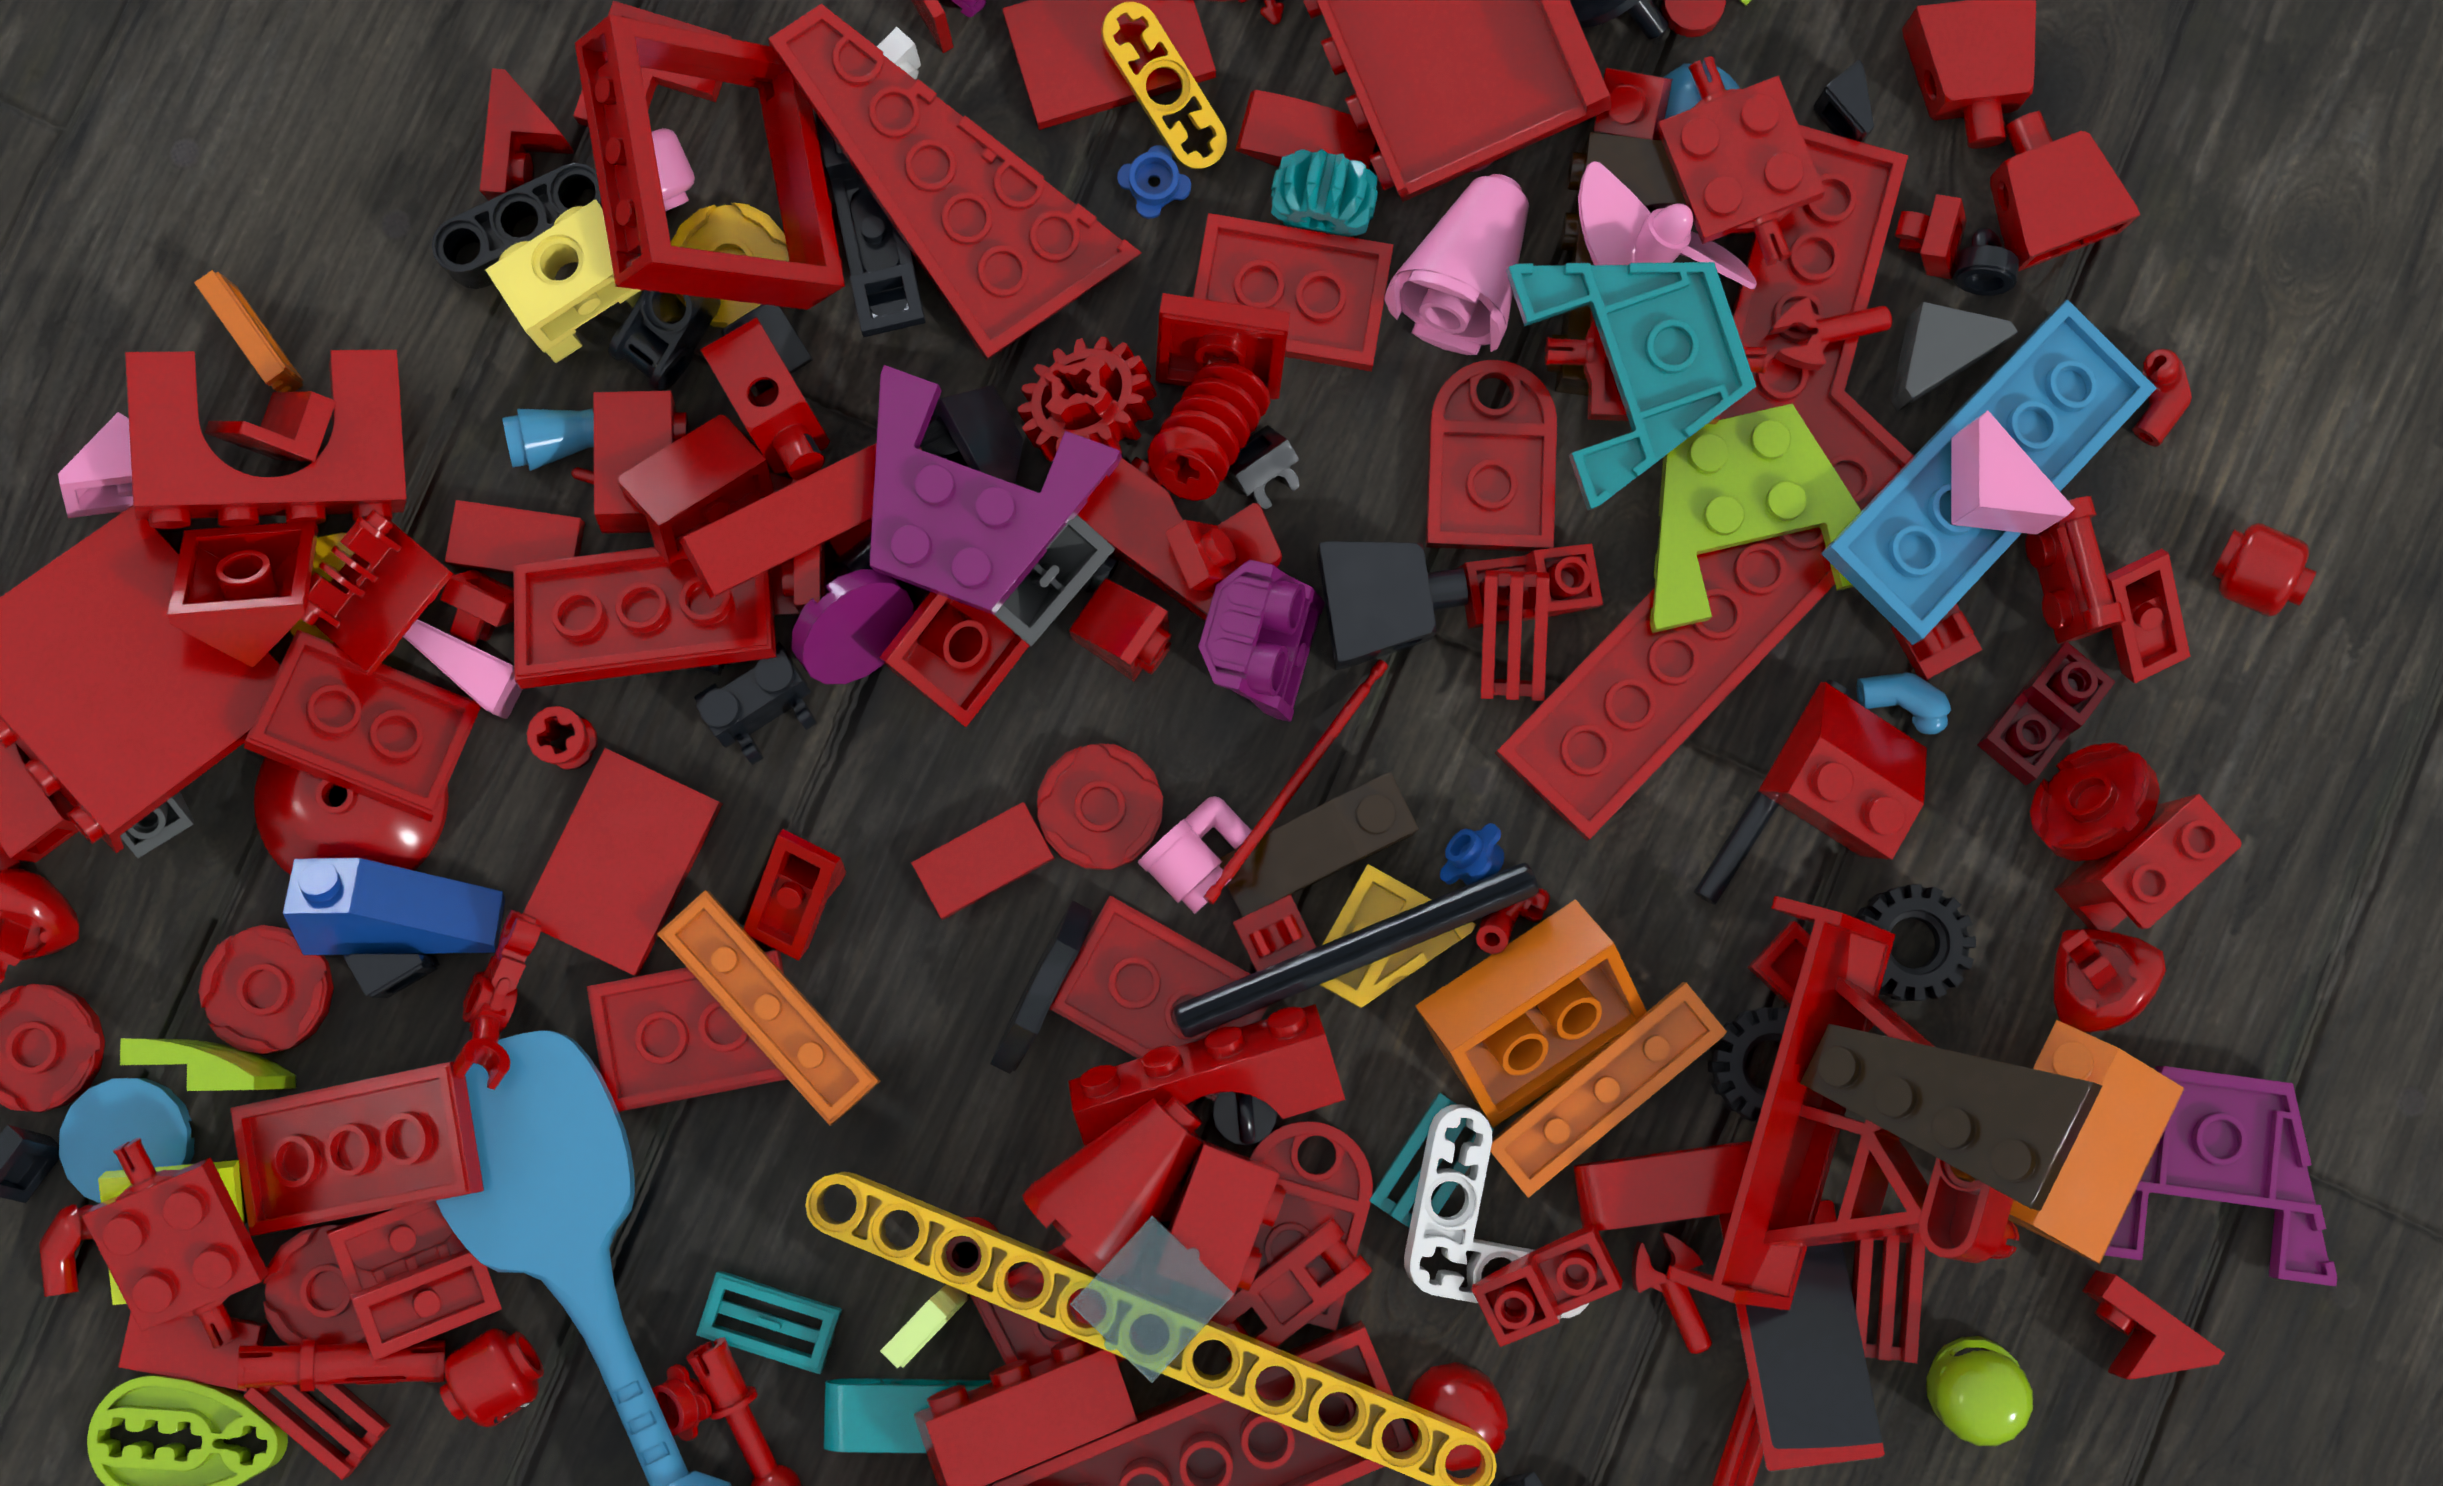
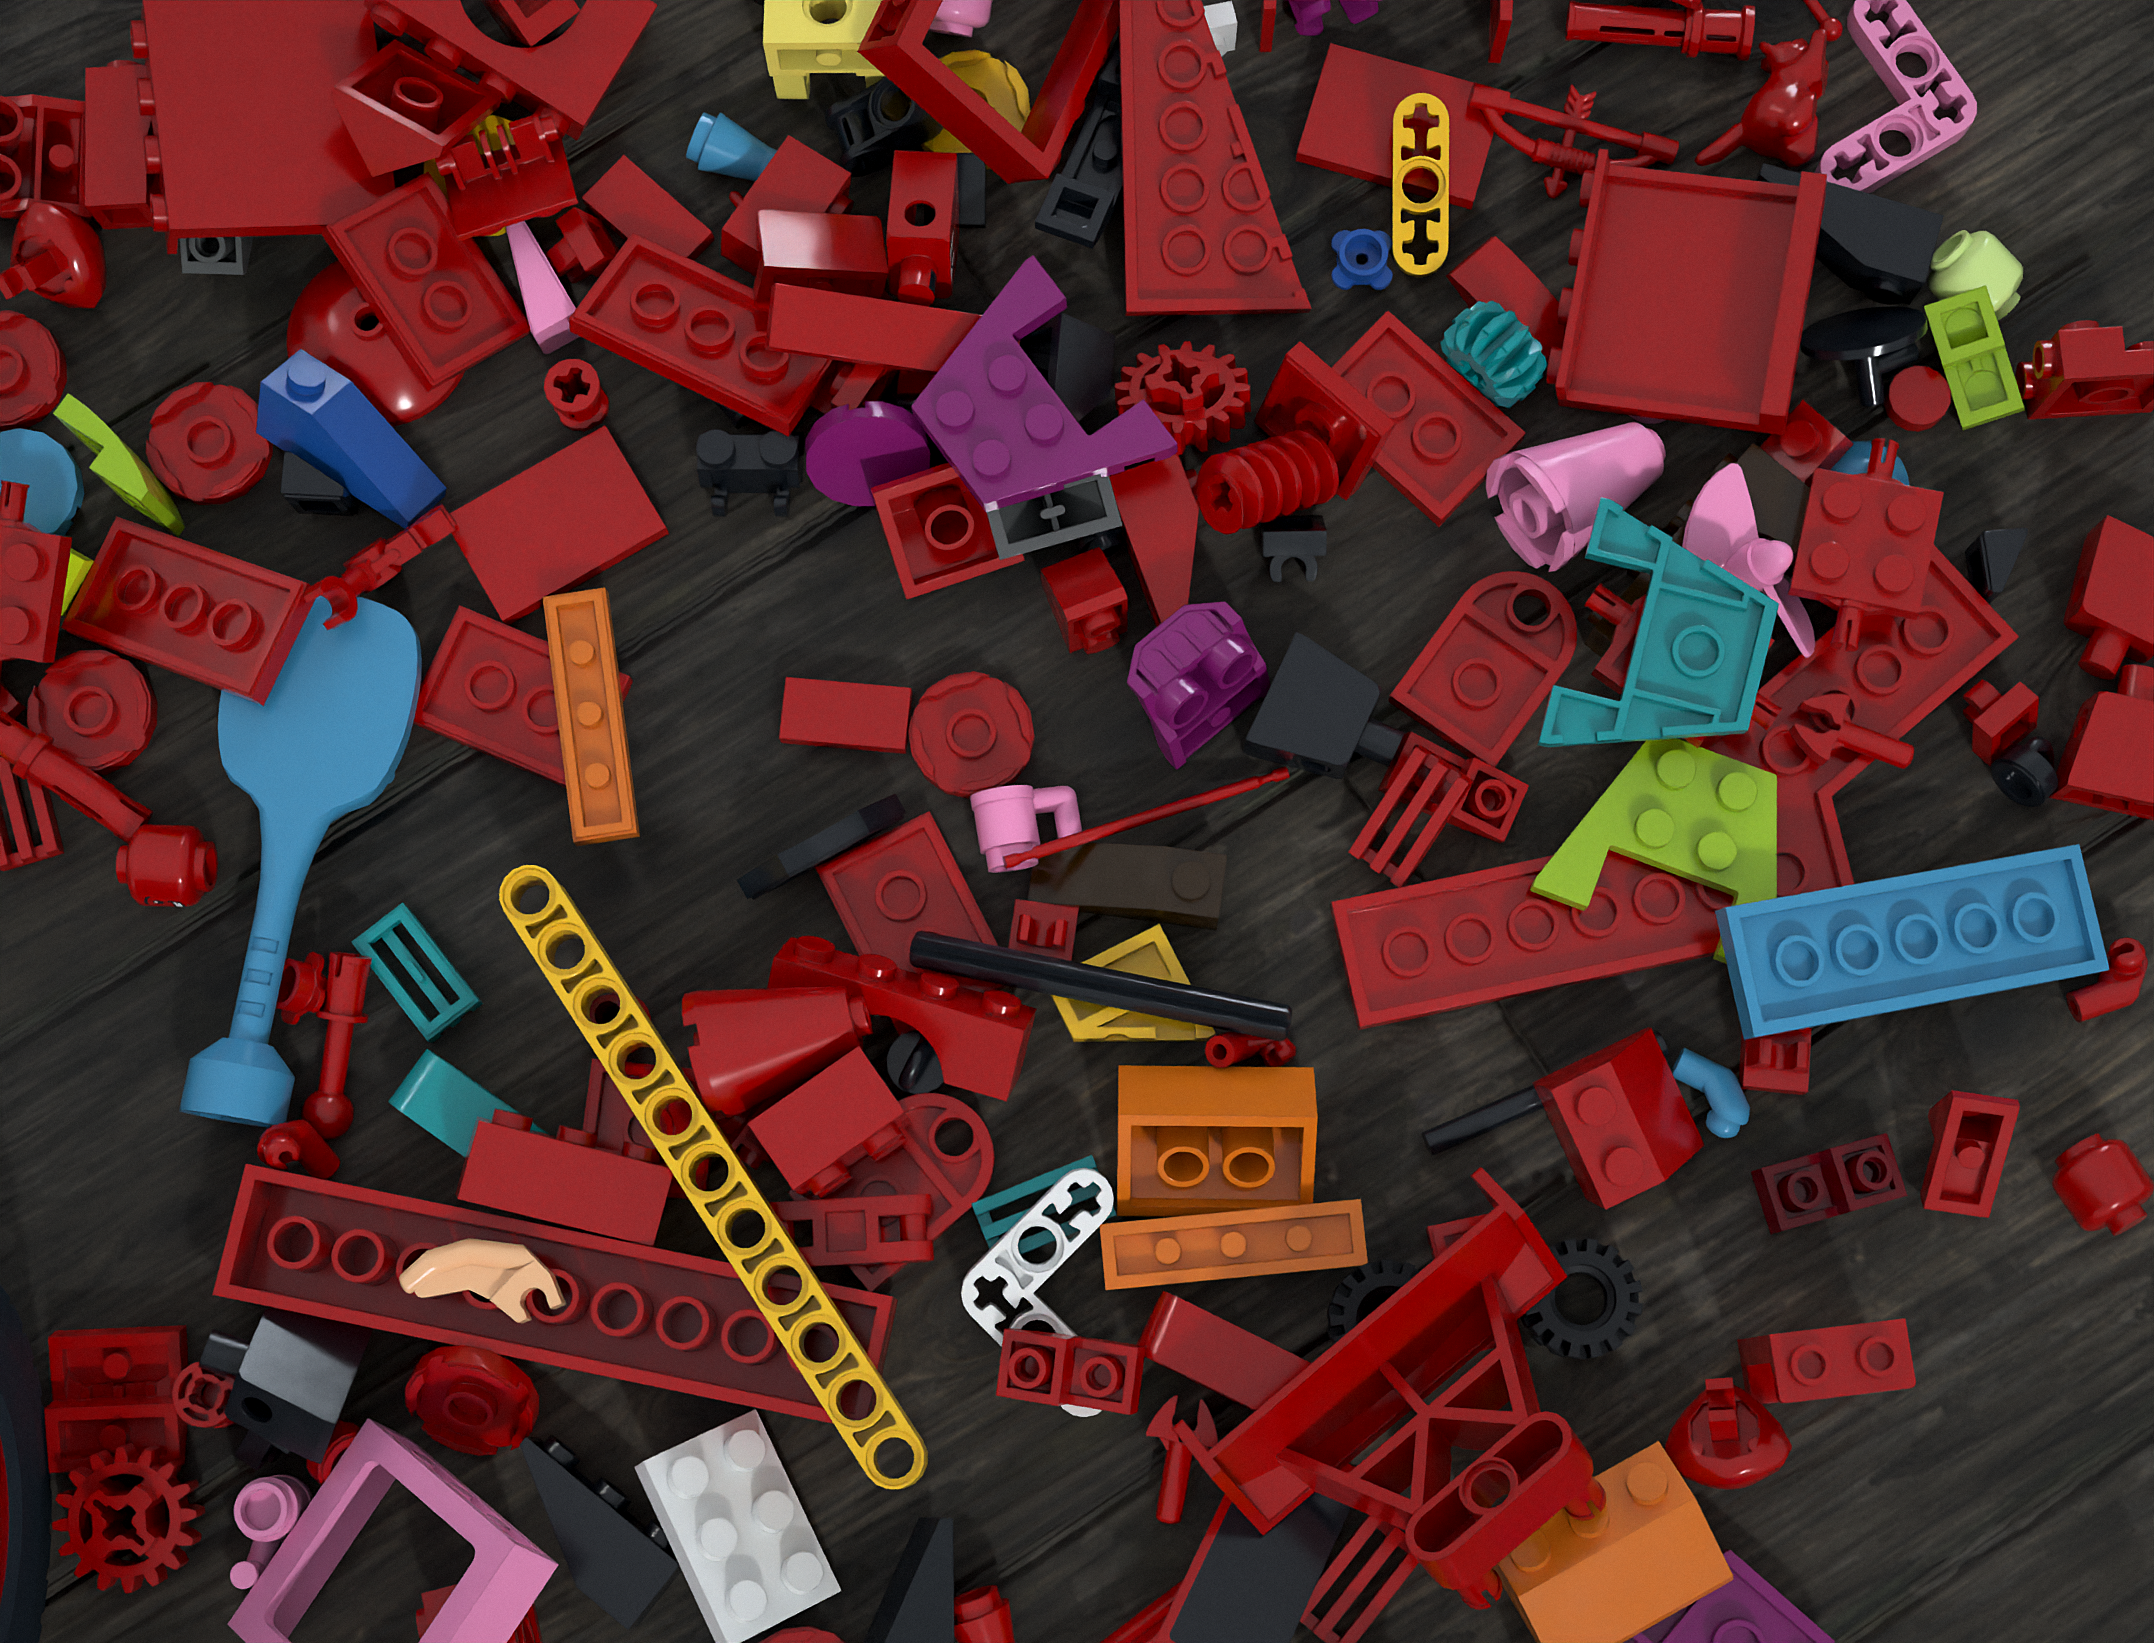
camera: 40 degrees right, 5 degrees down
red slope [326,1201,502,1361] -> none
red slope [743,829,846,961] -> none
yellowish green tile [880,1284,970,1368] -> none
clear light blue piece [1070,1215,1234,1383] -> none
red slope [1165,503,1282,593] -> none
red hair [1406,1362,1509,1472] -> none
blue plate [1440,823,1504,885] -> none
dark brown wing [1800,1024,2102,1211] -> none
dark grey slope [1891,302,2018,412] -> none
bright pink slope [1951,410,2075,535] -> none
red plate [2025,496,2126,644] -> none
red tile [2030,742,2160,862] -> none

